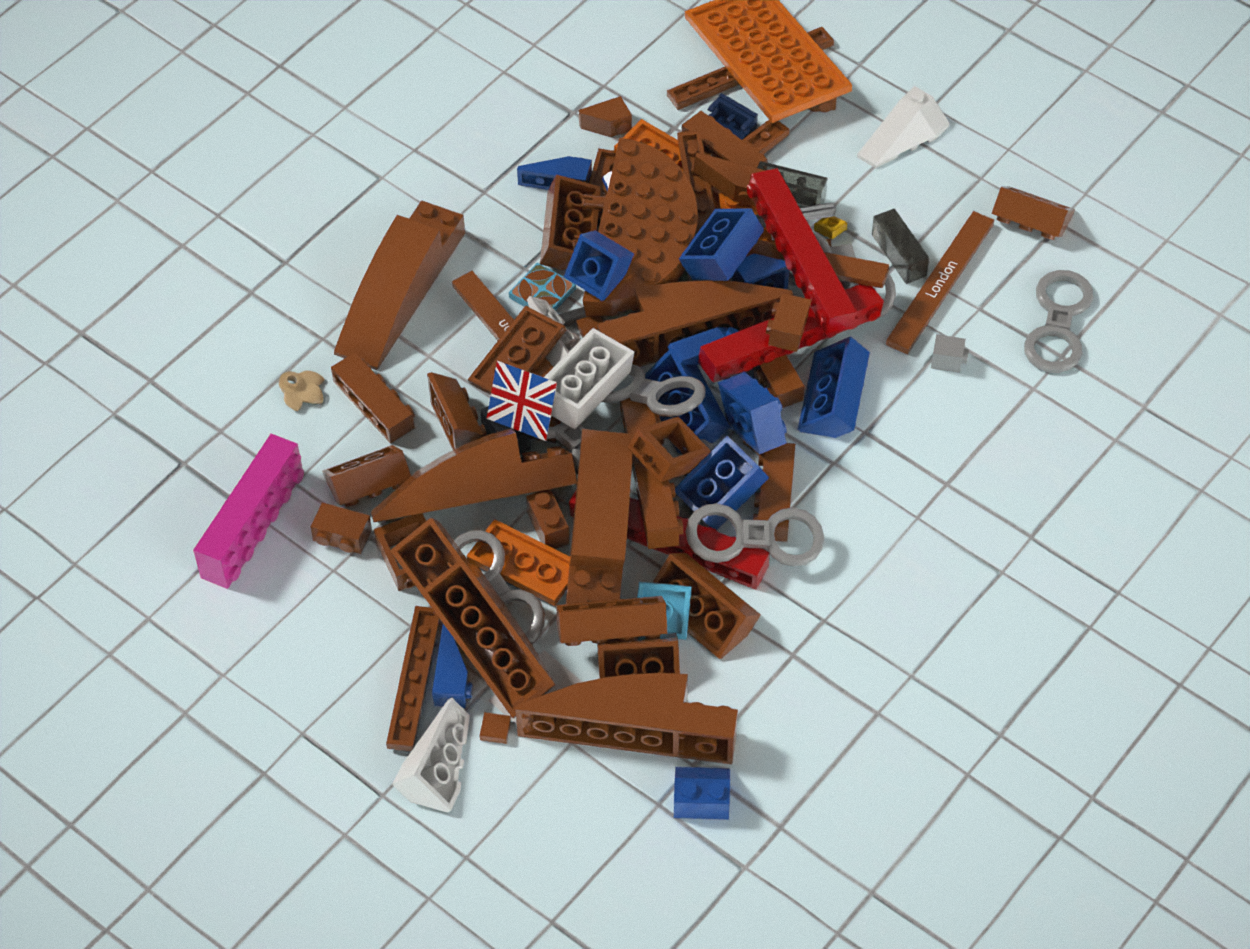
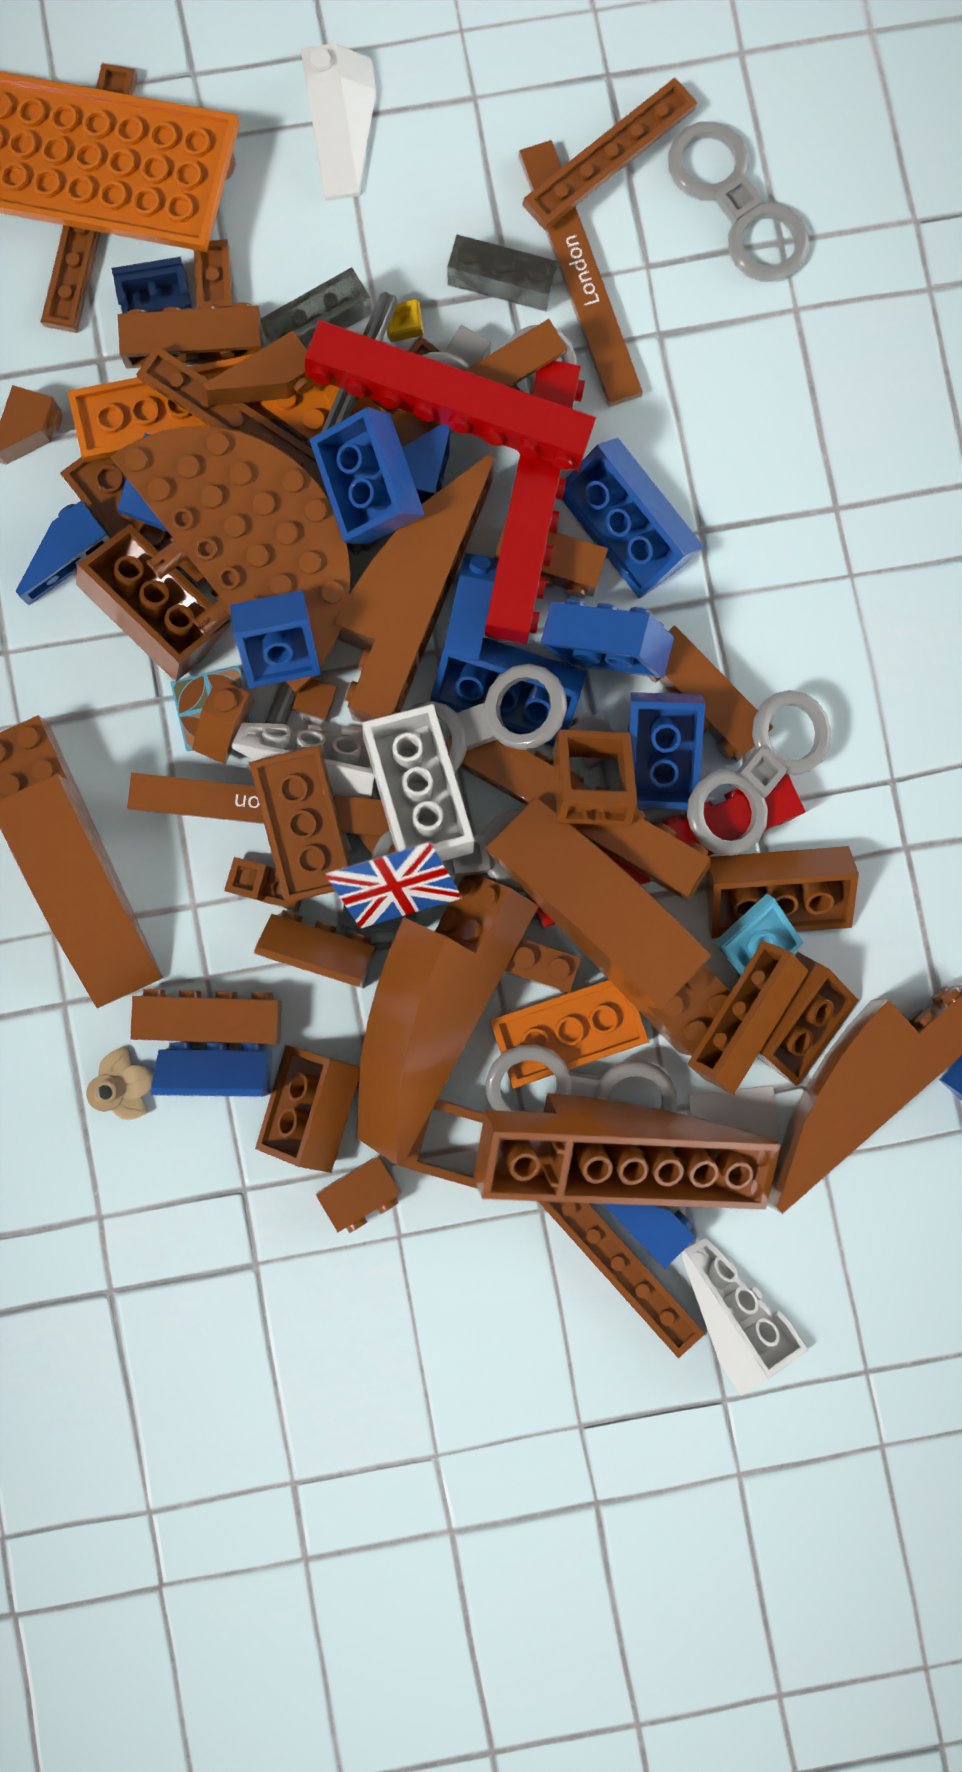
camera: 60 degrees left, 30 degrees up
dark pink brick [193,433,304,589] -> none
dark orange tile [479,712,511,744] -> none
dark orange brick [766,293,811,352] -> none
light grey brick [931,334,969,373] -> none
dark orange slope [991,186,1075,240] -> none
none -> blue slope [151,1042,272,1097]
none -> dark orange slope [192,678,255,765]
none -> dark orange slope [224,857,302,912]
none -> dark orange plate [522,77,698,230]

